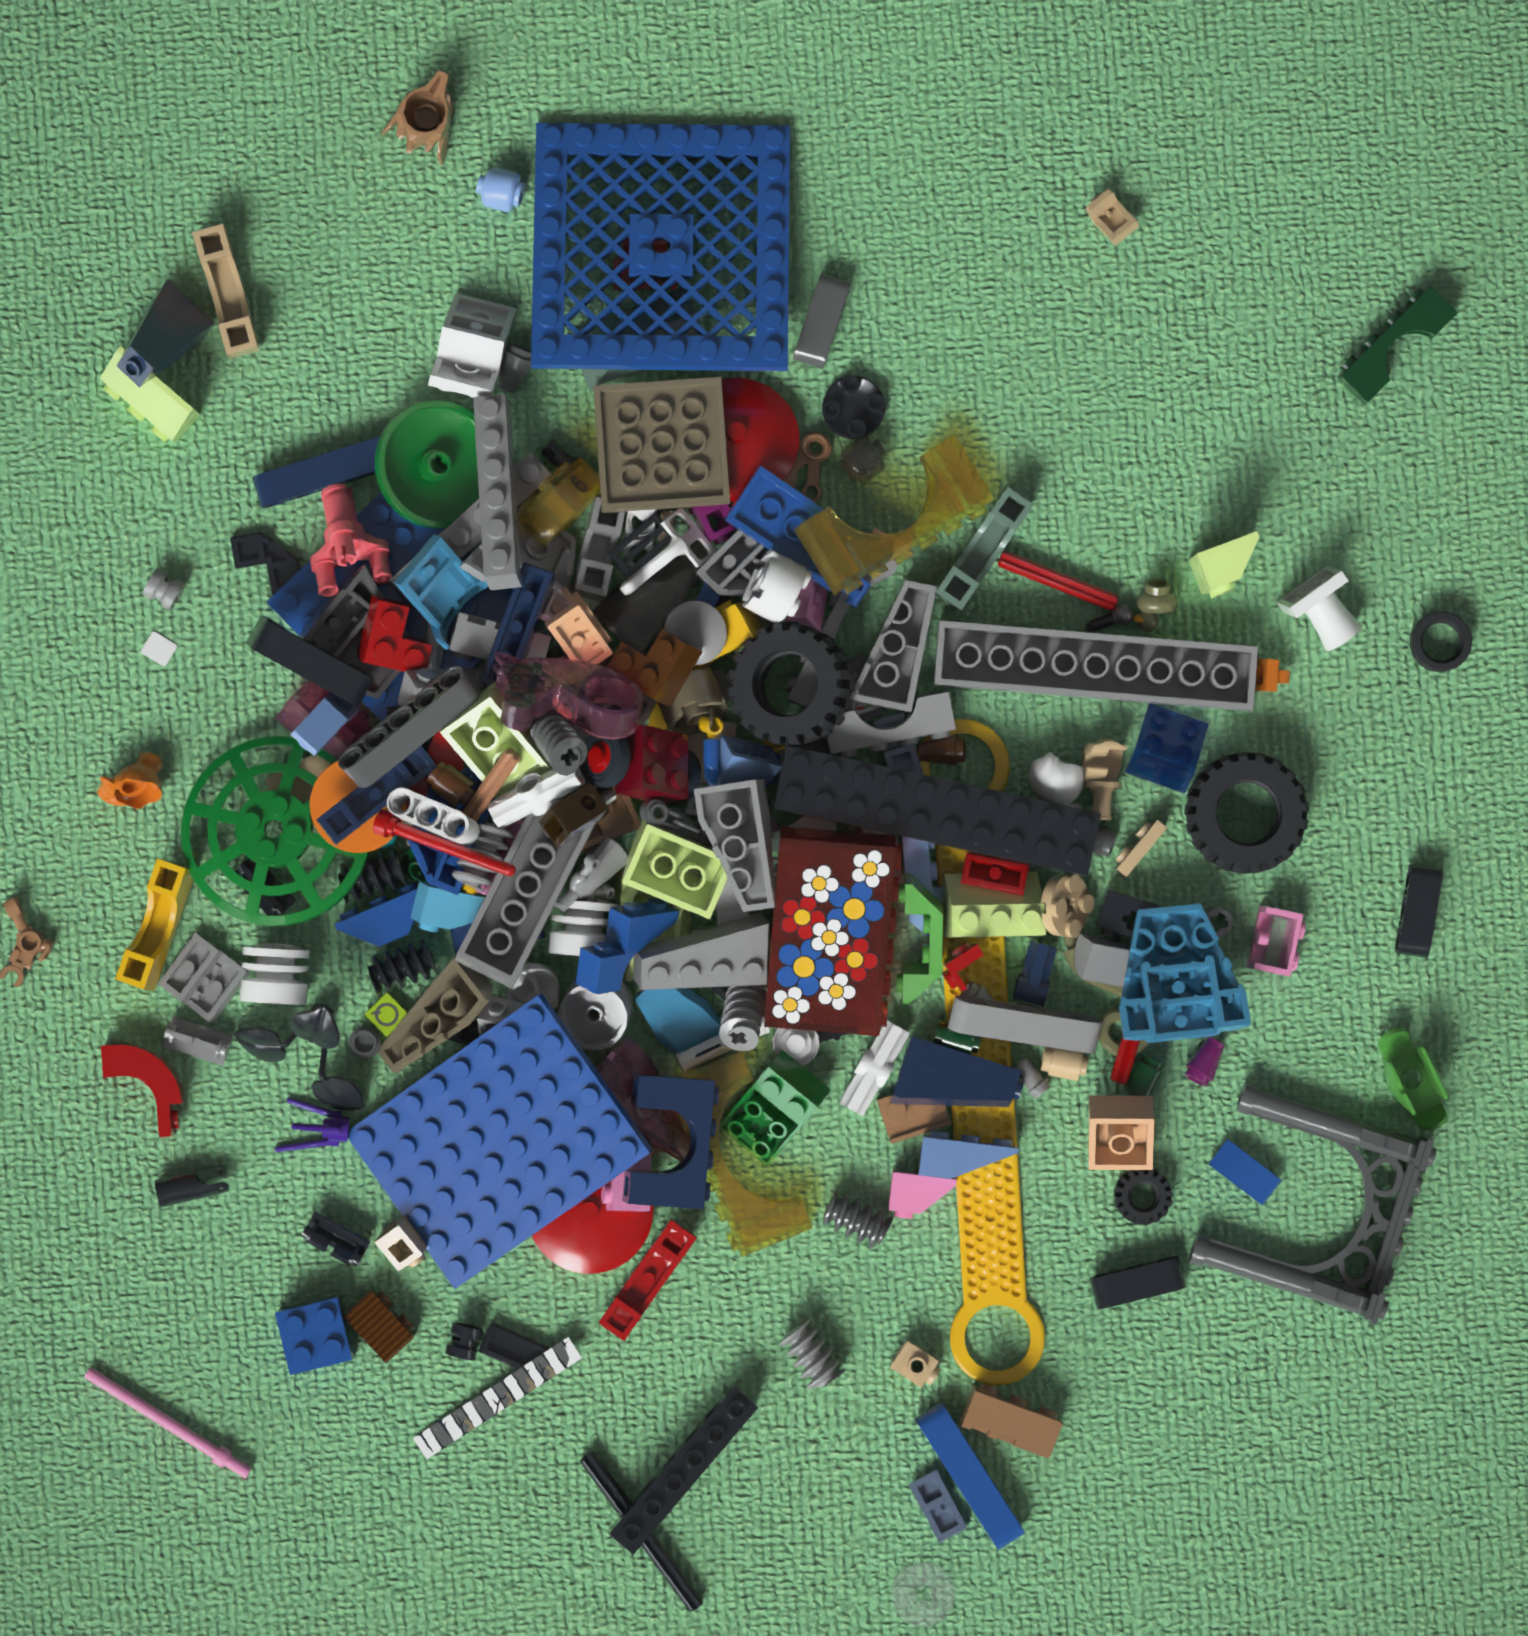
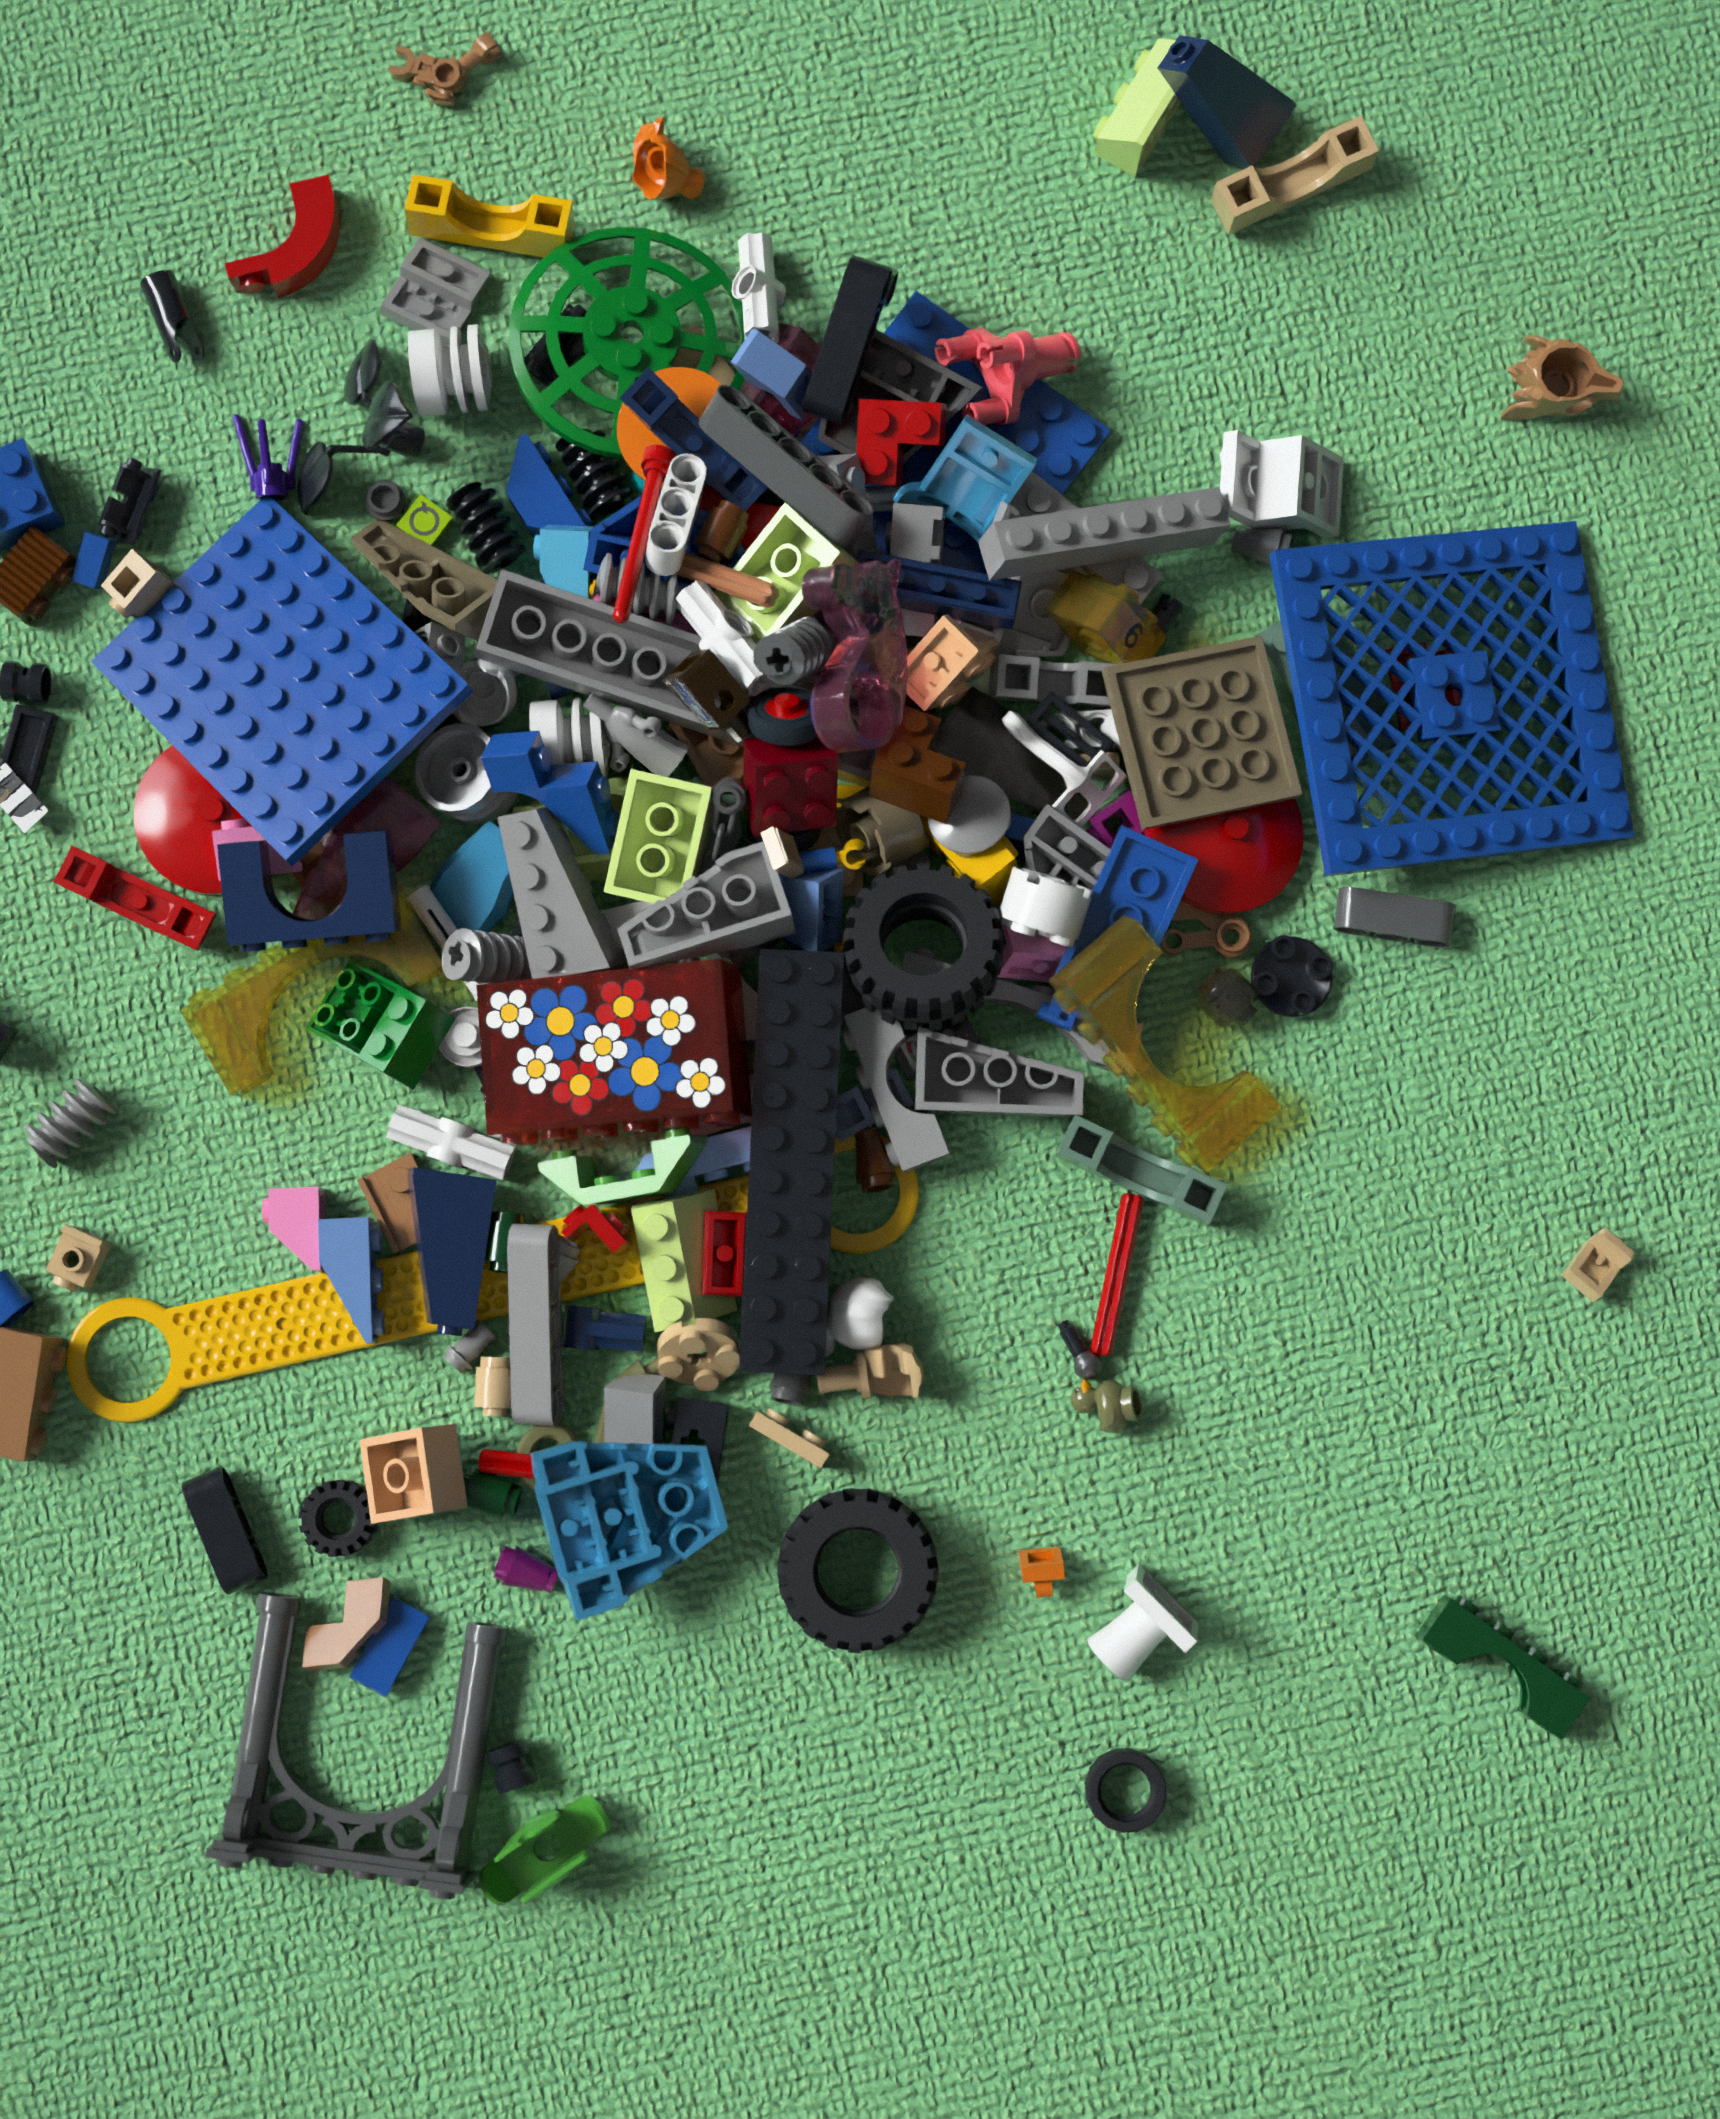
camera: 85 degrees right, 5 degrees down
white sticker [141,631,177,666] -> none
light grey wheel [142,568,186,611] -> none
light grey hinge [163,1016,233,1066] -> none
black tile [230,532,300,595] -> none
dark blue beam [252,436,380,508] -> none
green dish [375,400,479,529] -> none
light blue head [476,167,525,212] -> none
dark grey piece [822,1188,894,1250] -> none
light grey brick [933,621,1258,712] -> none
clear blue bracket [1125,704,1208,793] -> none
yellowish green slope [1189,531,1259,598] -> none
light grey bush [1206,908,1233,937] -> none
bright pink window [1246,906,1306,977] -> none
black beam [1395,862,1443,958] -> none
none -> blue piece [71,532,117,589]
none -> tile [302,1577,391,1671]
none -> black wheel [486,1739,538,1794]
none -> white piece [732,232,786,343]
none -> tan tile [761,827,804,879]

